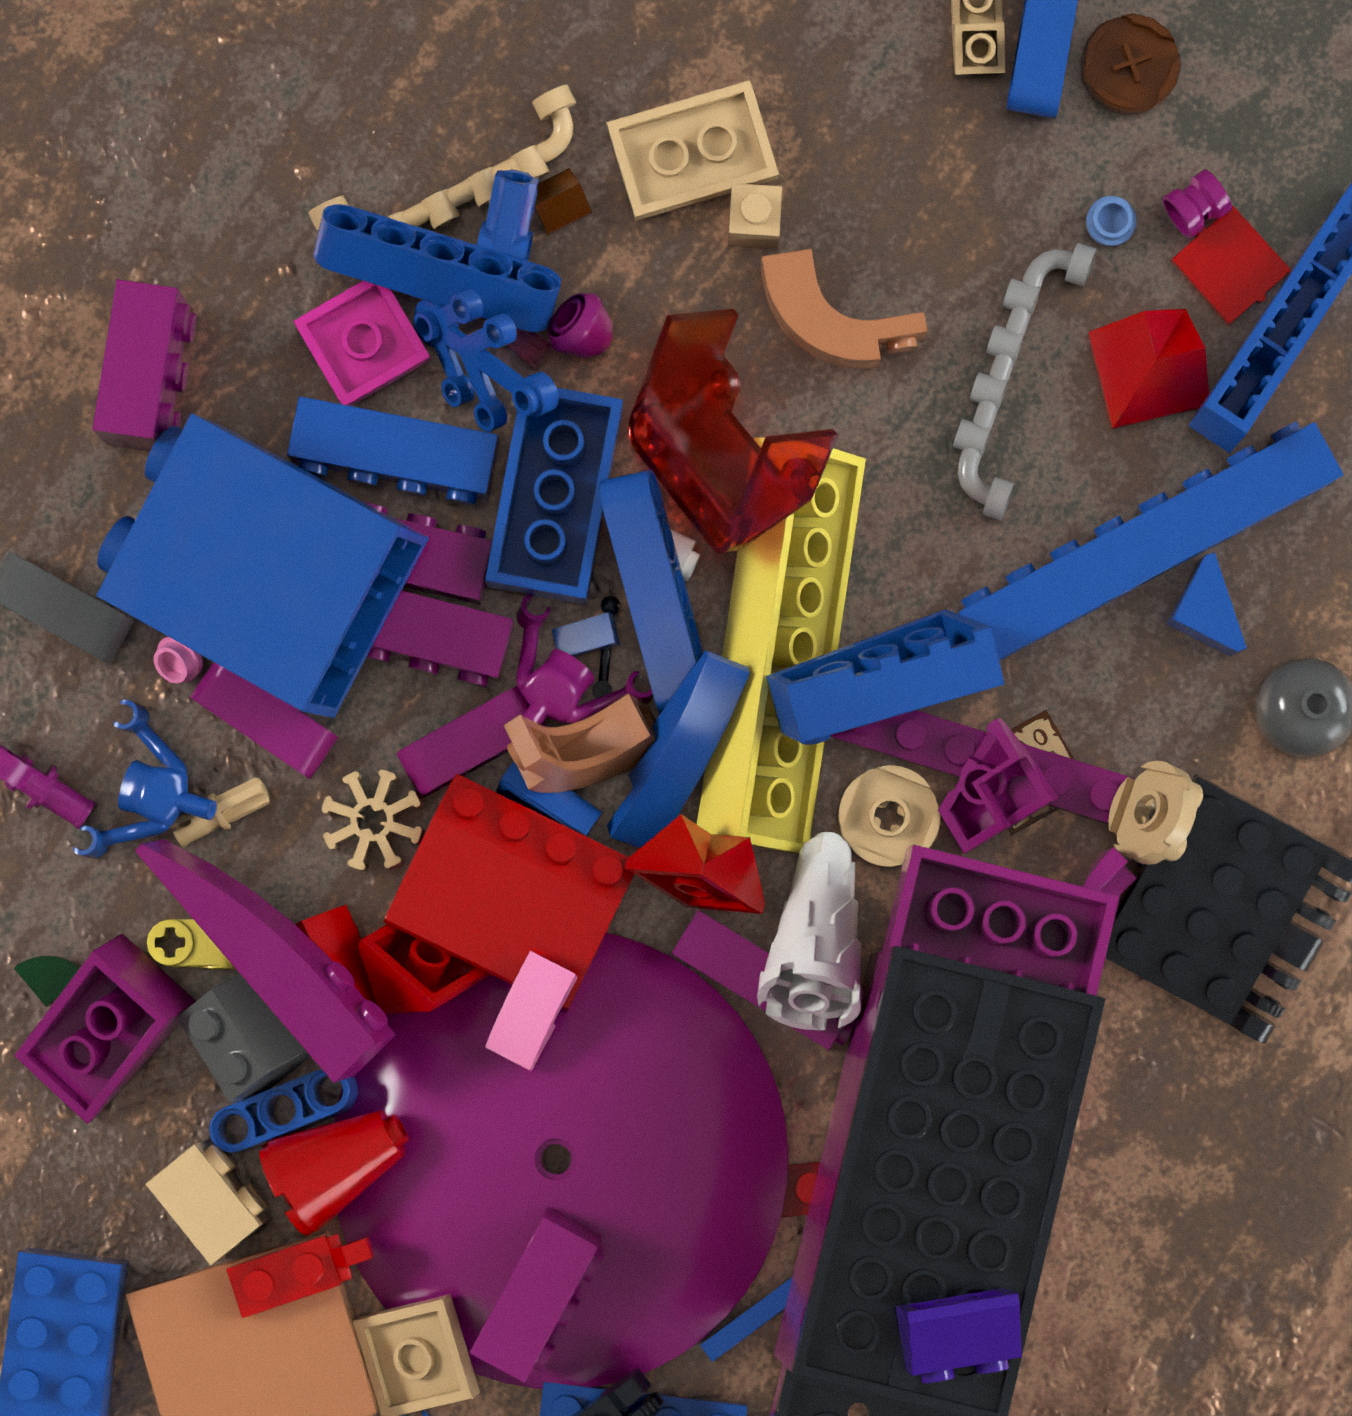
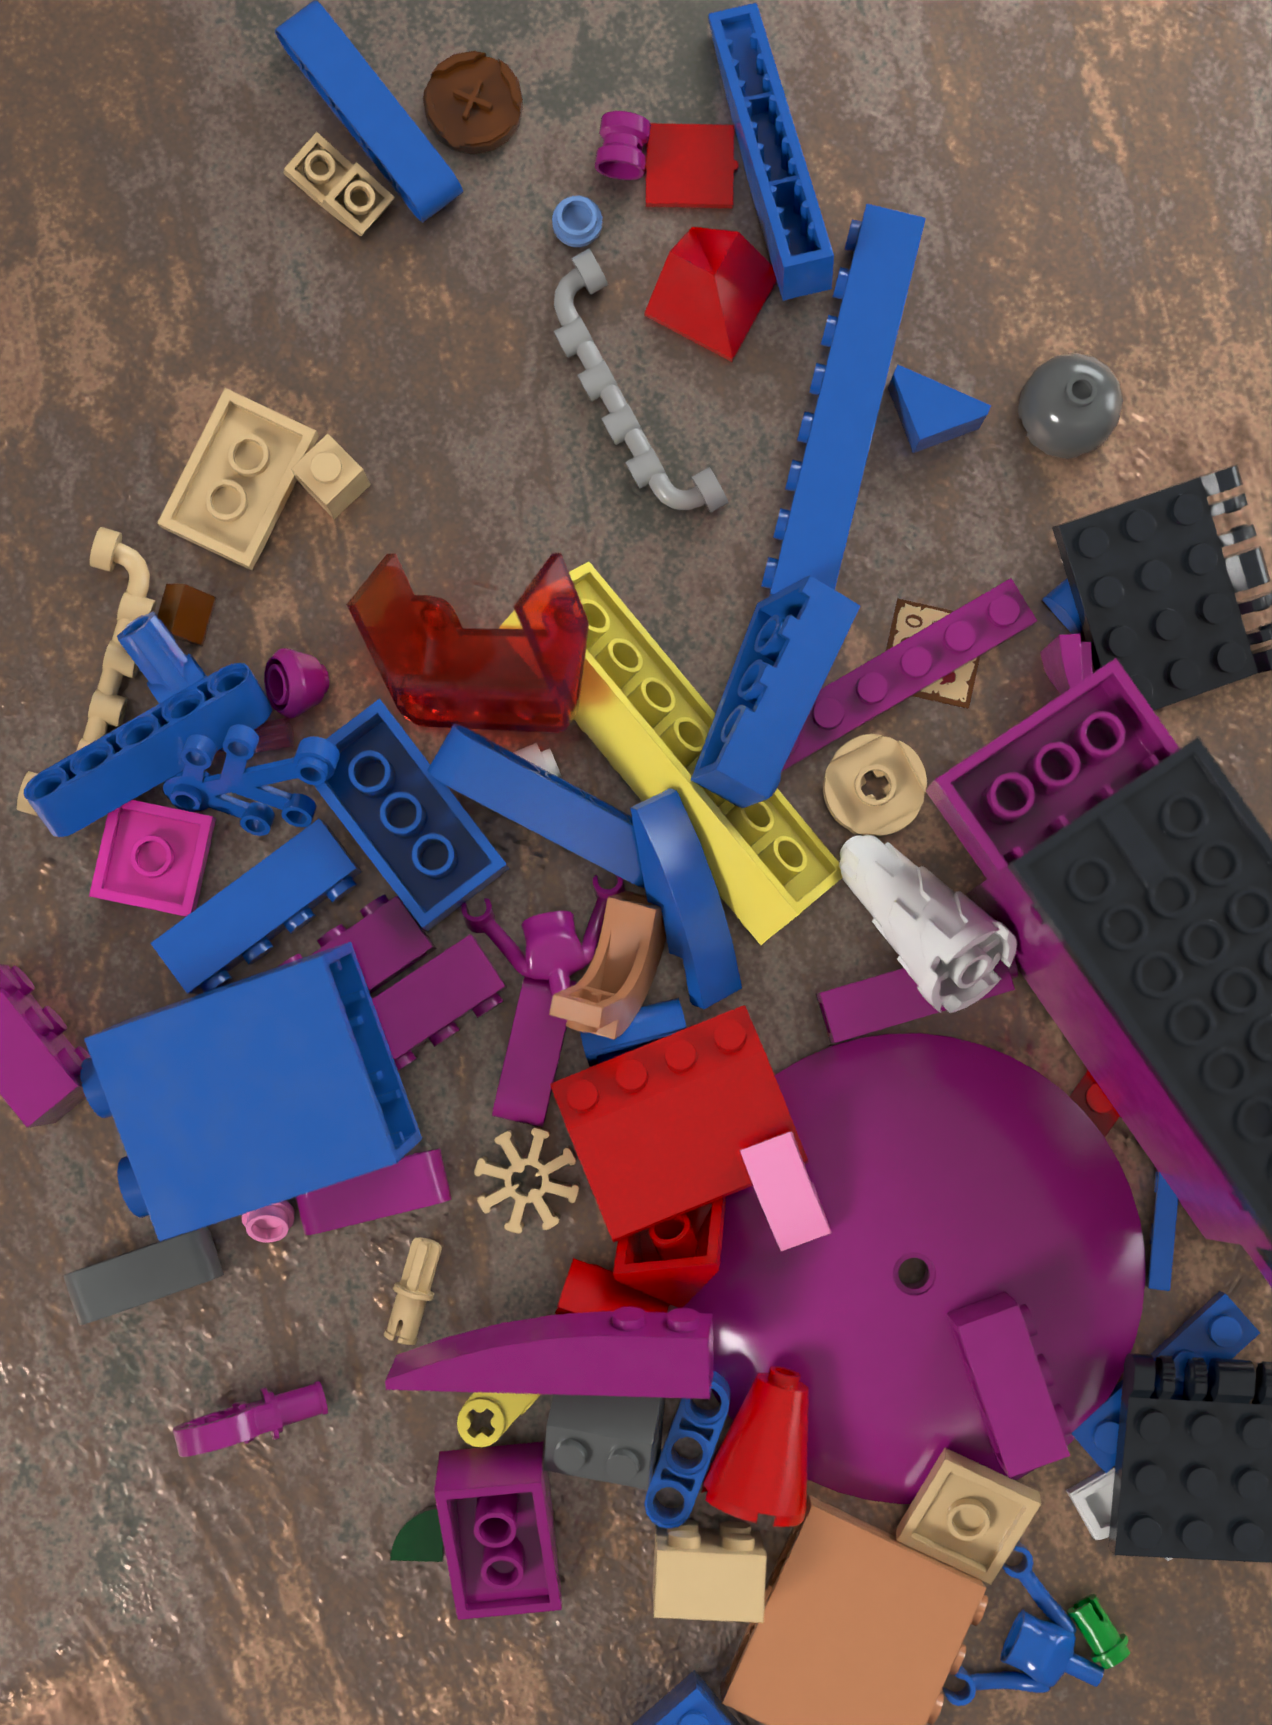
camera: 50 degrees left, 0 degrees up
blue piece [73,699,217,859] -> none
red hinge [226,1233,374,1318] -> none
piece [551,612,620,657] -> none
black hinge [592,596,620,698] -> none
red slope [624,814,766,914] -> none
nougat arch [760,249,928,369] -> none
magenta slope [938,718,1058,854] -> none
tan plate [1108,761,1203,865] -> none

